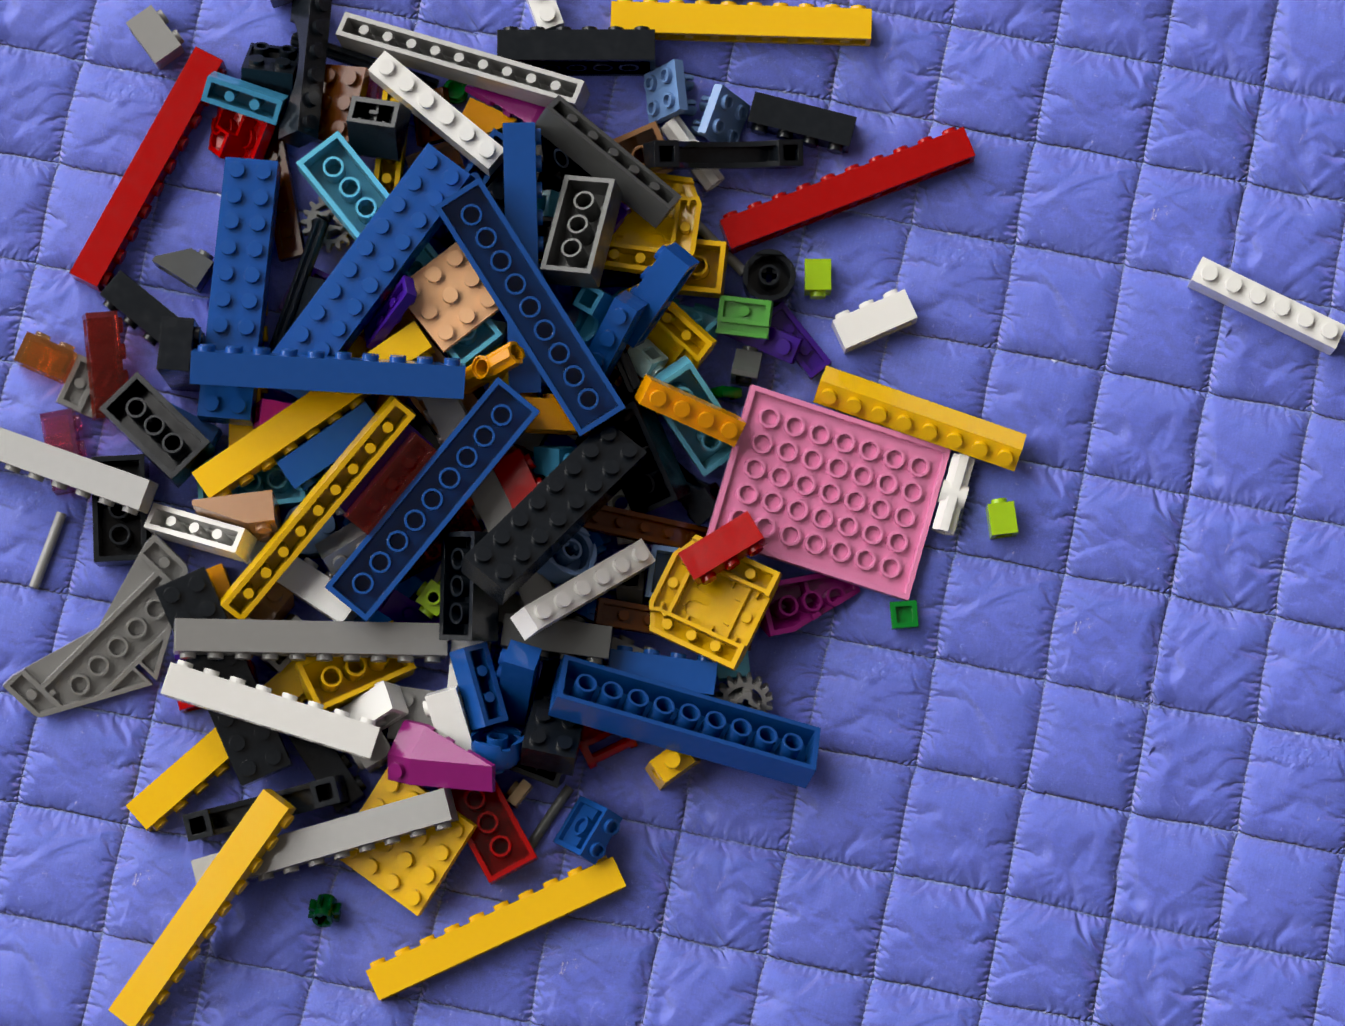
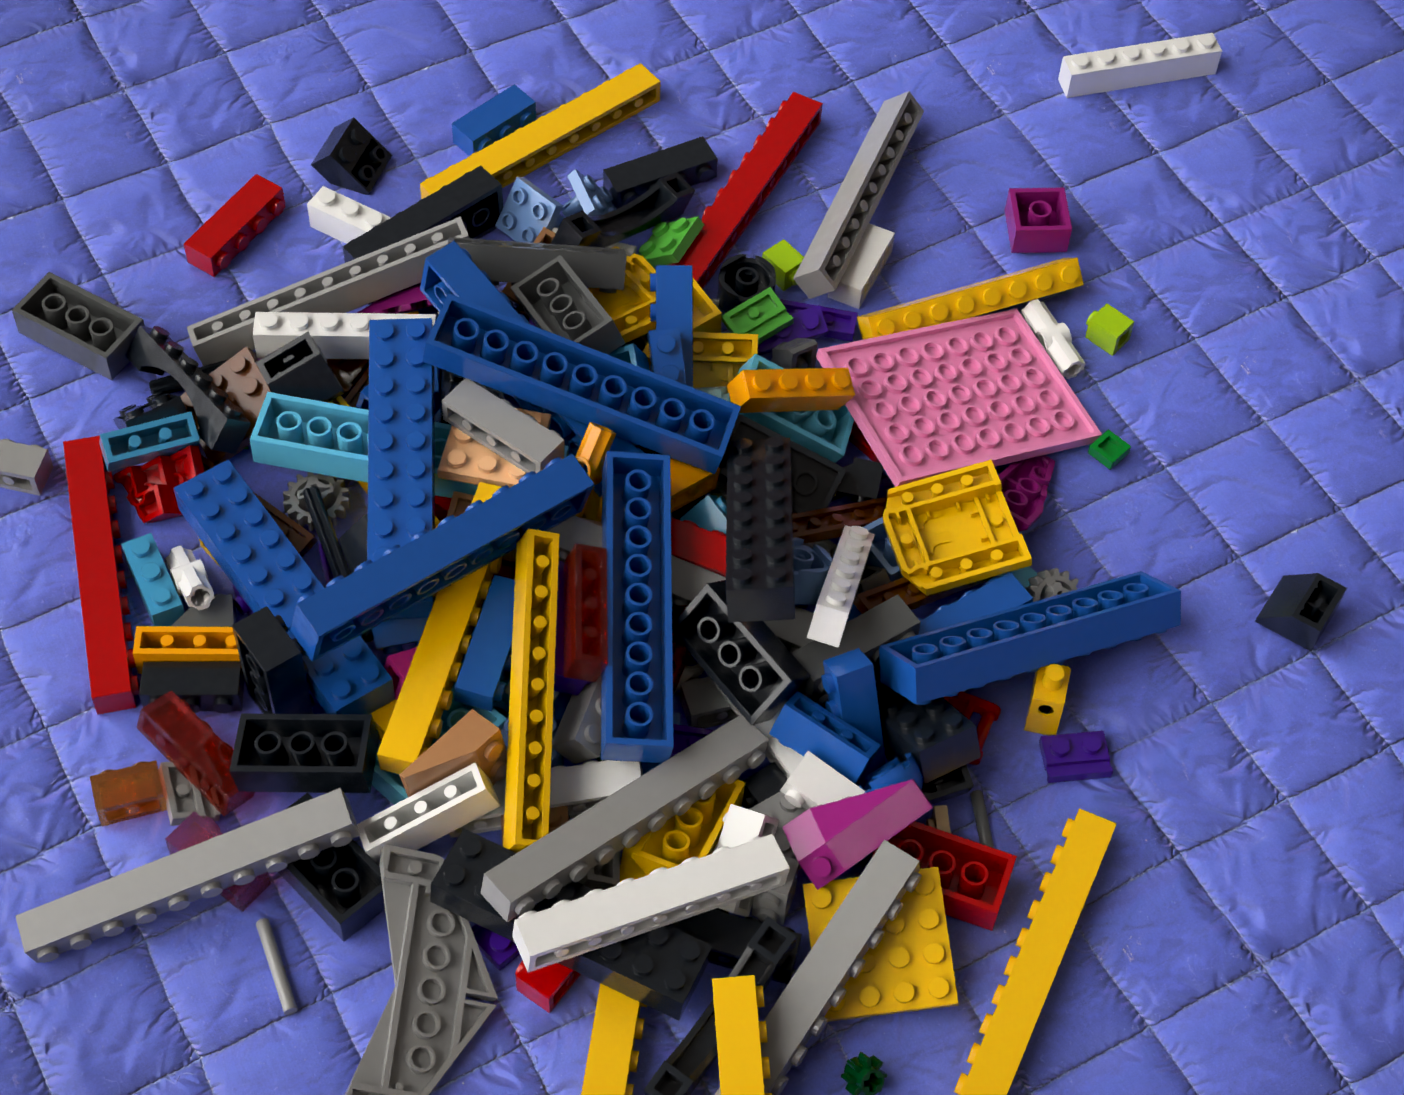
camera: 45 degrees left, 25 degrees down
dark purple plate [364,275,417,349] -> none
lime brick [416,579,441,619] -> none
blue plate [553,795,623,865] -> none
red brick [678,511,767,585] -> none
none -> dark azure brick [121,533,185,626]
none -> light orange brick [133,626,240,674]
none -> white piece [165,546,215,611]
none -> light grey brick [442,378,564,473]
none -> bright green plate [638,216,704,267]
none -> black brick [742,762,788,809]
none -> light grey brick [793,91,924,299]
none -> magenta brick [1005,187,1072,253]
none -> dark purple plate [1039,731,1113,783]
none -> black slope [1255,573,1347,651]

